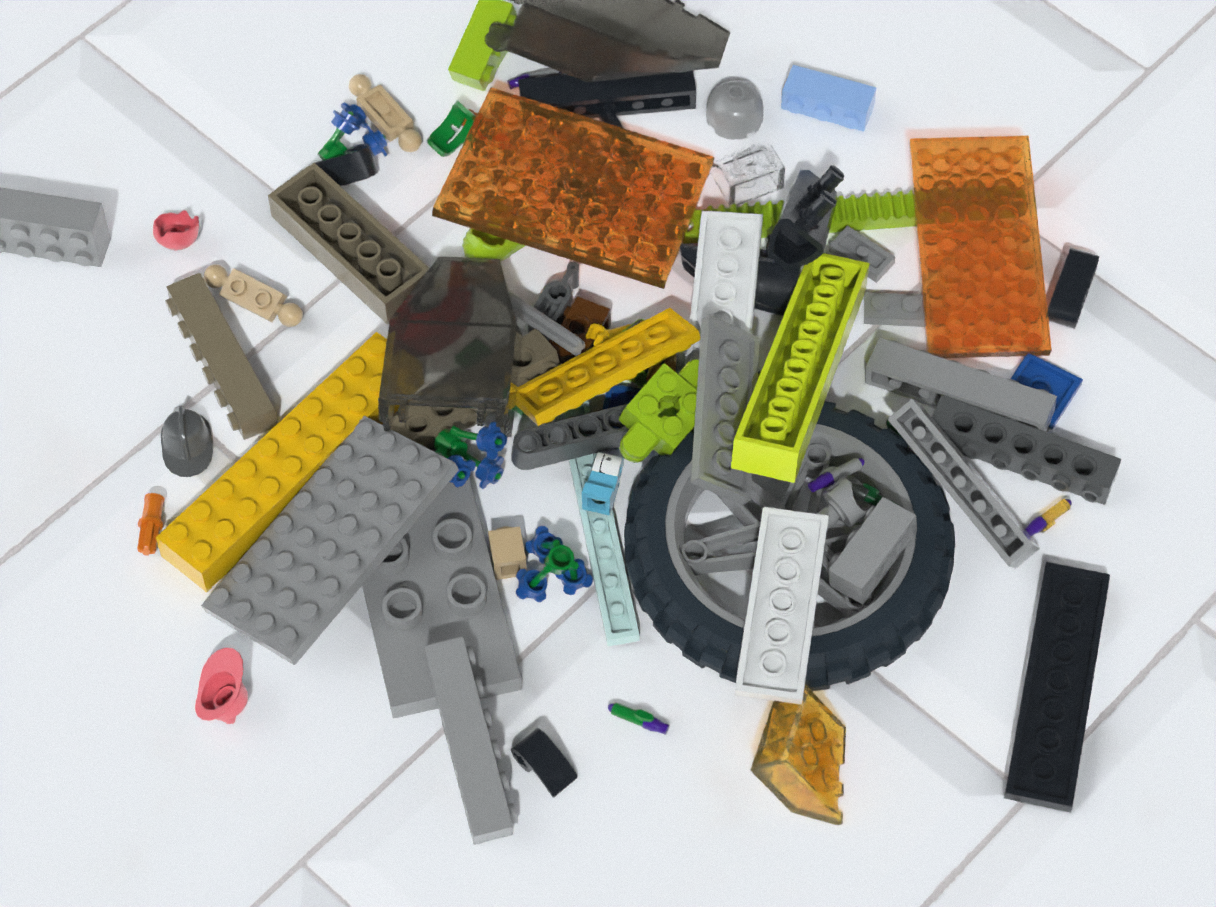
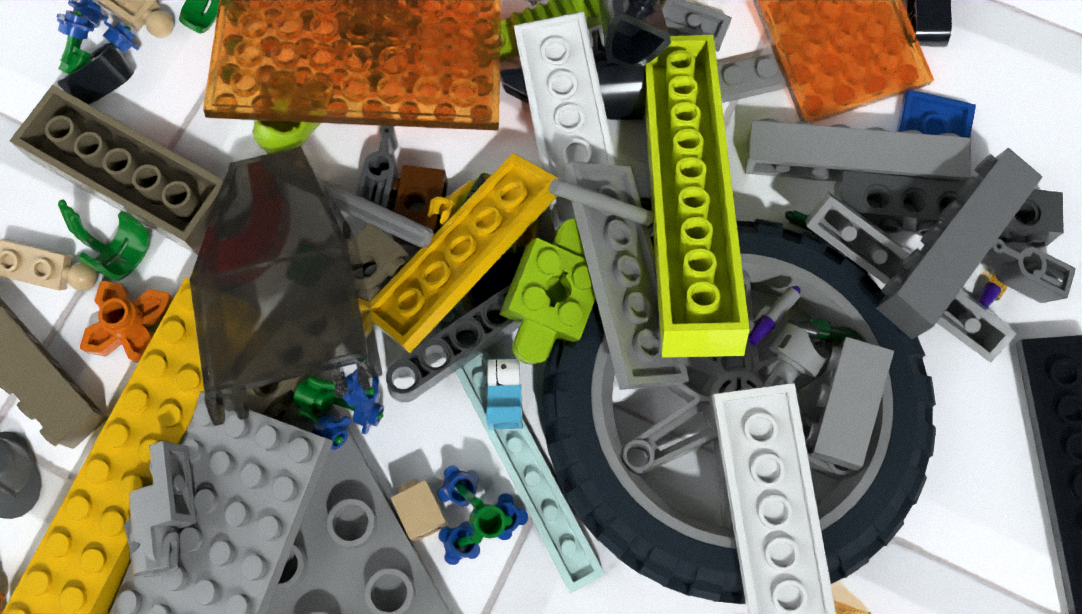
camera: 15 degrees left, 15 degrees up
none -> green helmet [58,199,151,281]
none -> orange plant [80,281,174,363]
none -> light grey plate [124,441,196,577]
none -> light grey bar [549,178,654,226]
none -> dark grey brick [876,147,1043,339]
none -> dark grey piece [982,239,1076,303]

